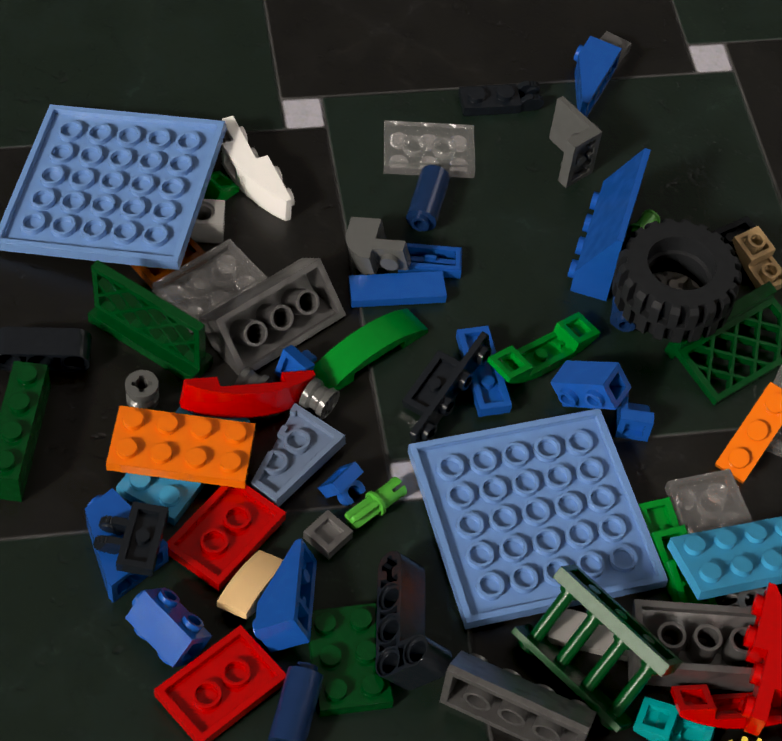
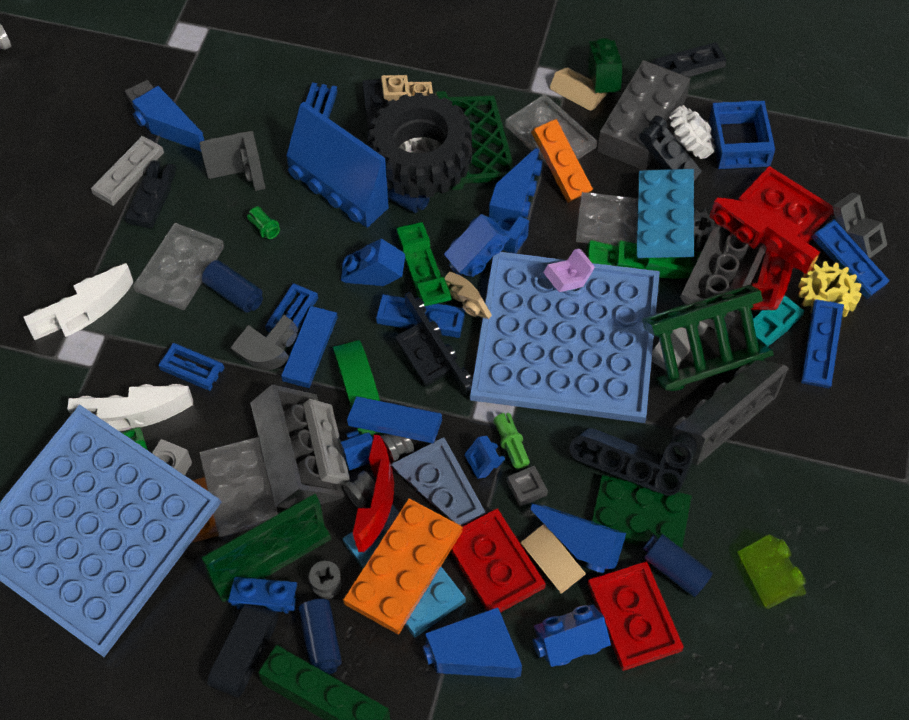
camera: 60 degrees left, 5 degrees up
black hinge [93,501,169,577] -> none
none -> white slope [24,263,134,340]
none -> light grey tile [91,136,164,206]
none -> blue tile [159,343,224,391]
none -> blue hinge [228,577,297,614]
none -> green pin [247,206,280,239]
none -> dark blue brick [299,599,342,674]
none -> light grey tile [303,399,350,485]
none -> blue tile [305,83,337,119]
none -> blue slope [341,239,405,286]
none -> blue tile [347,397,442,444]
none -> tan slope [445,271,492,319]
none -> blue slope [489,148,543,226]
none -> lavender bracket [543,249,595,292]

